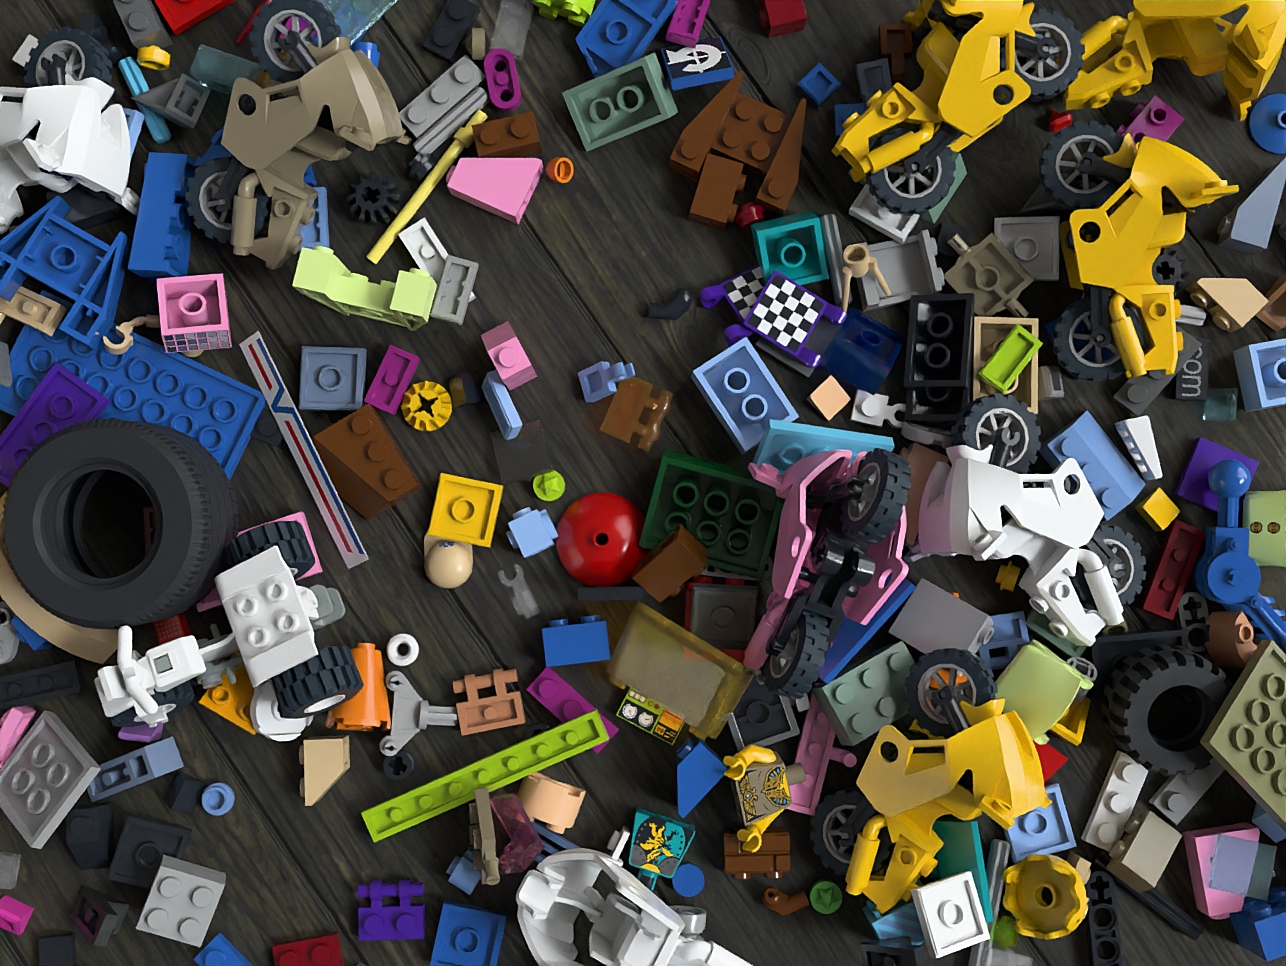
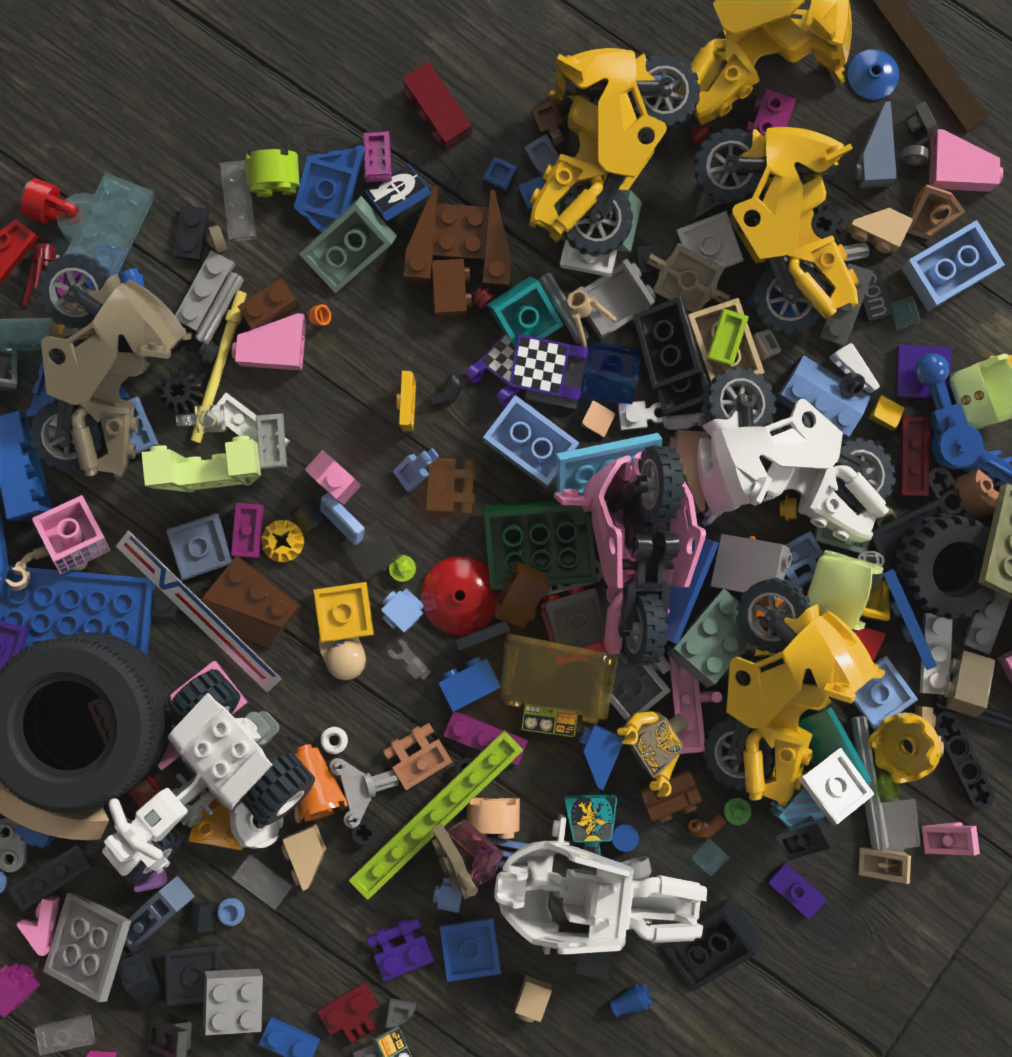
camera: 20 degrees left, 0 degrees up
magenta plate [484,48,522,112] -> none
none -> clear plate [176,404,226,433]
none -> clear plate [232,855,292,910]
none -> yellow plate [397,371,416,432]
none -> clear light blue slope [692,838,730,877]
none -> black plate [839,372,865,398]
none -> blue wing [883,569,937,670]

